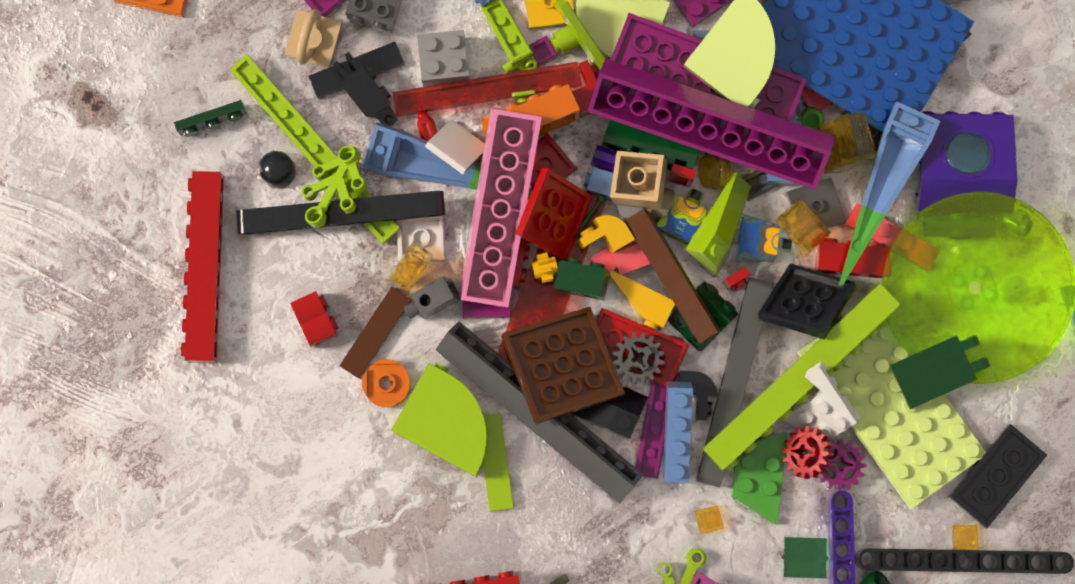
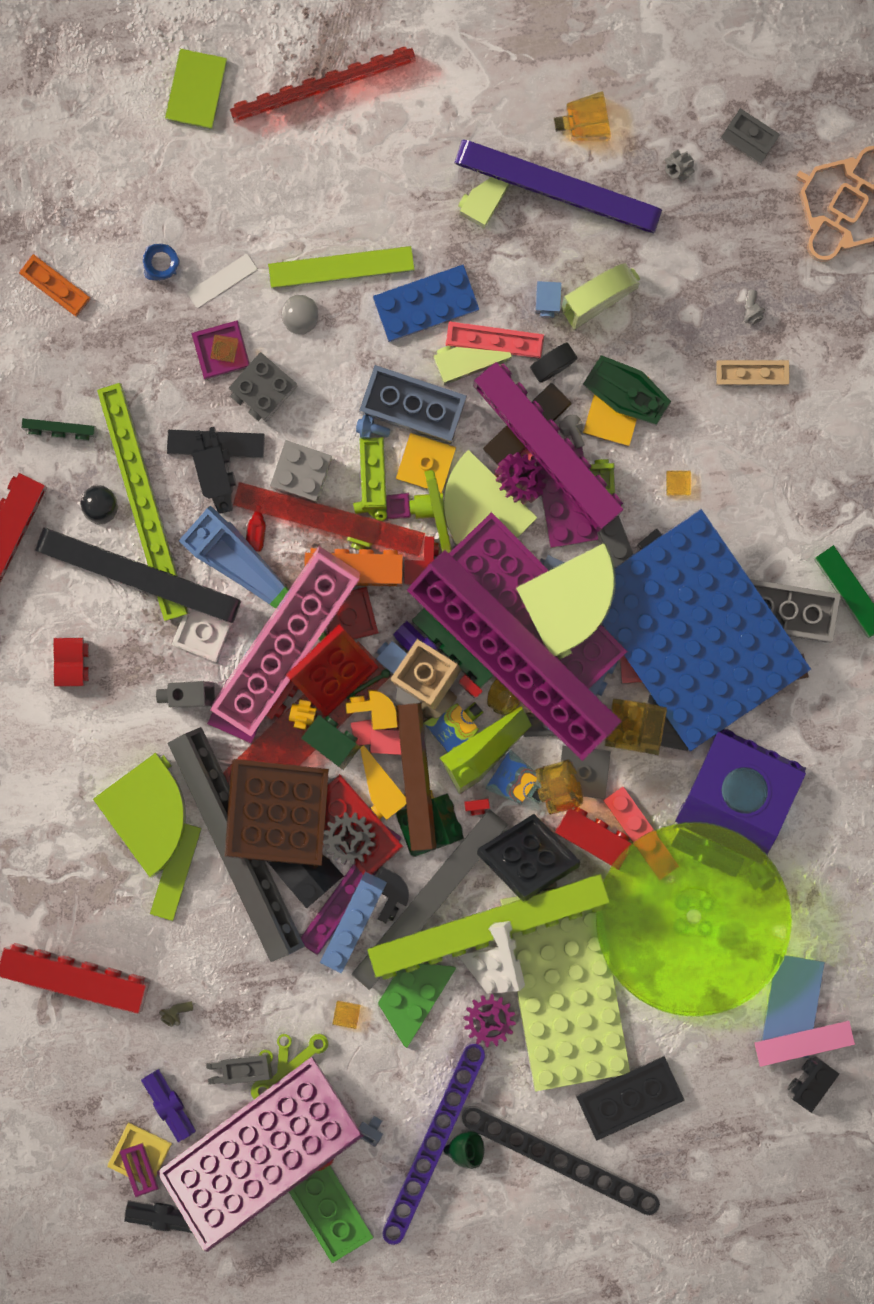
camera: 25 degrees right, 5 degrees up
tan tile [285,9,343,67] -> none
lime plant [301,145,367,228] -> none
reddish brown tile [339,287,412,379] -> none
orange plate [362,359,411,408] -> none
clear yellow torso [387,240,433,292] -> none
white tile [425,119,485,174] -> none
clear green piece [781,537,829,578] -> none
red gear [782,426,834,479] -> none
bright green tile [800,107,824,130] -> none
medium blue plate [839,101,940,286] -> none
dark green tile [889,335,990,409] -> none
clear yellow tile [952,525,979,550] -> none

